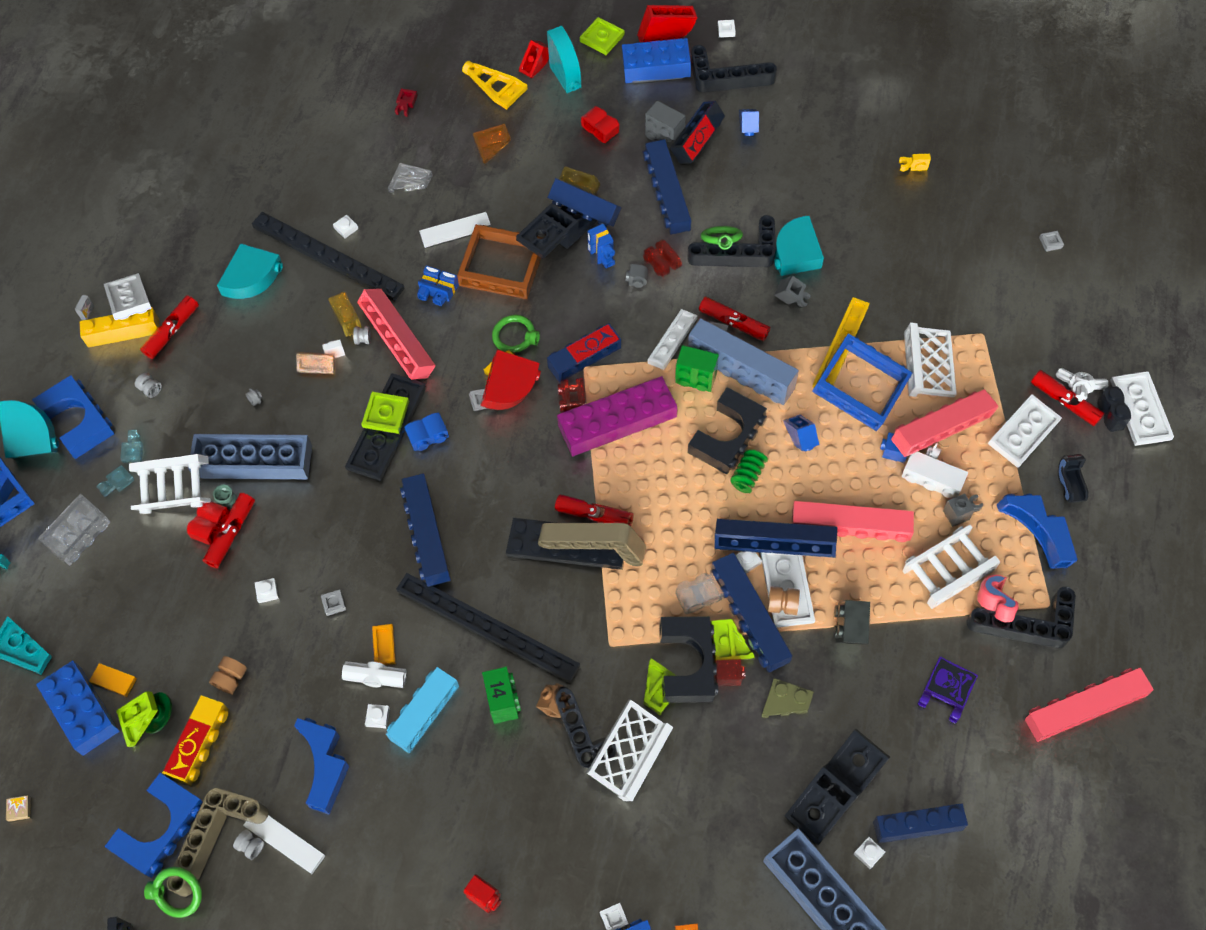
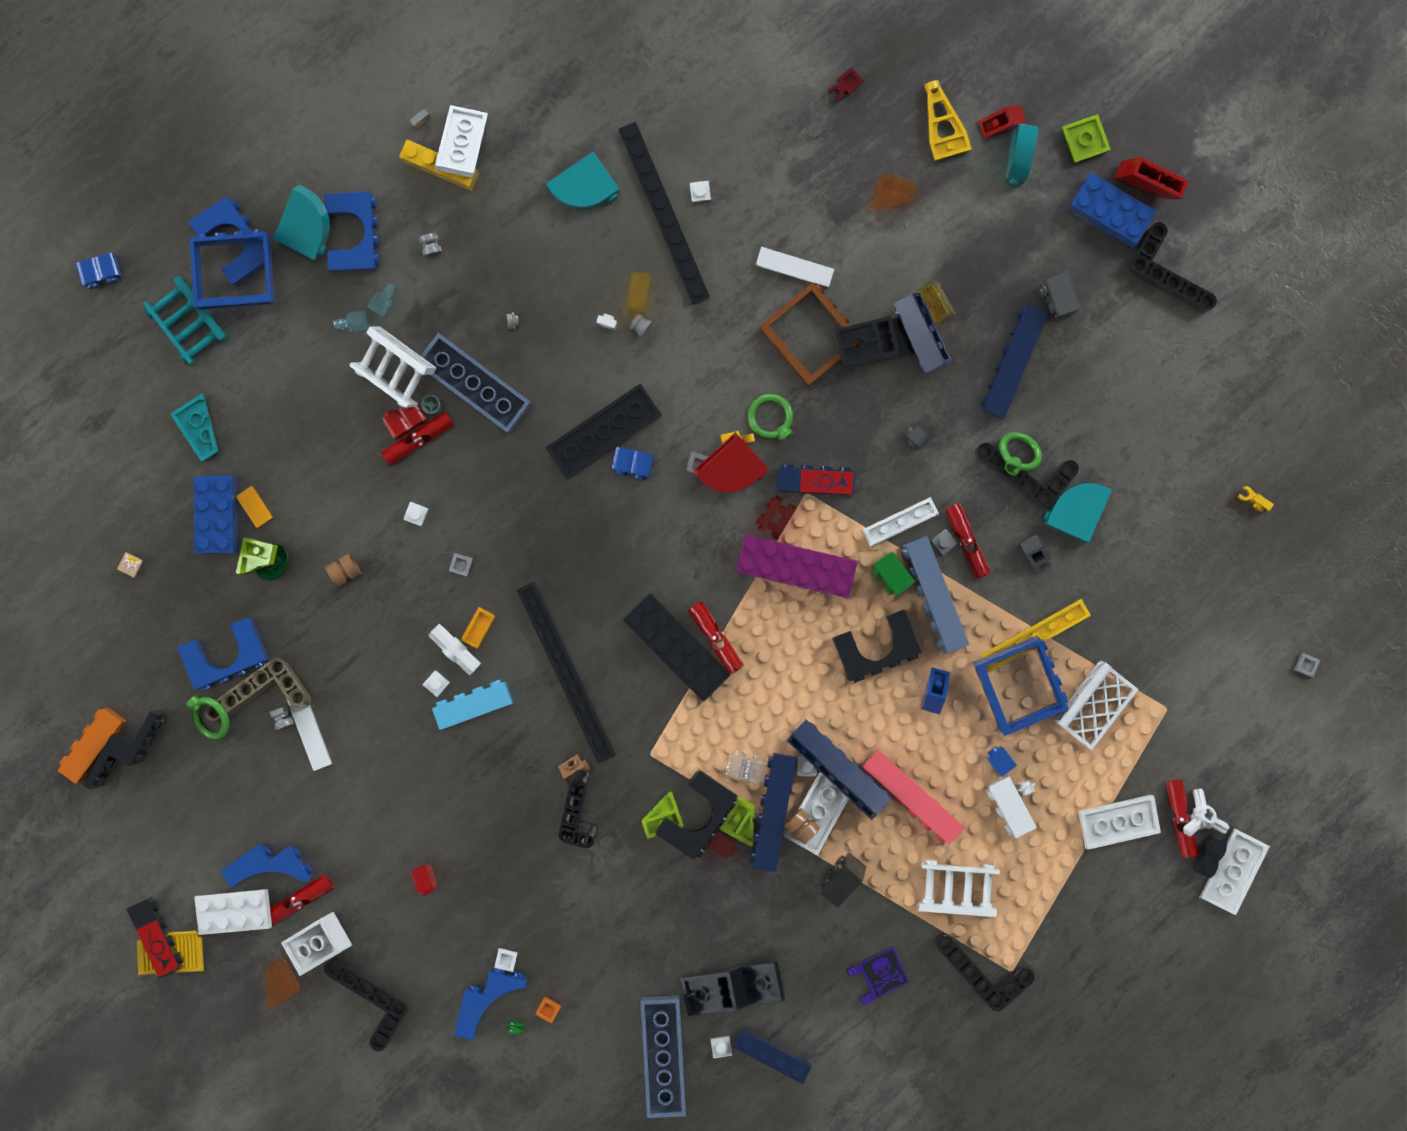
camera: 35 degrees right, 25 degrees up
clear slope [38,494,110,566] -> none
red piece [140,295,199,359] -> none
brick [162,695,229,787] -> none
blue arch [294,718,349,815] -> none
clear orange plate [296,352,335,374] -> none
coral brick [357,289,436,380] -> none
lime plate [362,392,409,434] -> none
clear wing [388,163,432,193] -> none
dark blue brick [400,473,451,587] -> none
blue hips [417,266,459,306] -> none
green brick [482,667,521,724] -> none
dark tan beam [538,523,646,566] -> none
red brick [581,106,619,143] -> none
white fence [587,700,673,801] -> none
blue hips [588,224,615,268] -> none
clear red brick [643,239,682,277] -> none
black brick [670,101,725,164] -> none
white plate [717,20,735,37] -> none
green piece [730,450,768,493] -> none
slope [739,109,759,136] -> none
olive wing [762,678,814,718] -> none
coral brick [891,389,999,457] -> none
dark grey brick [943,494,983,527] -> none
coral animal [977,575,1019,622] -> none
blue arch [997,494,1078,569] -> none
coral brick [1025,667,1154,742] -> none
black animal [1058,454,1089,503] -> none

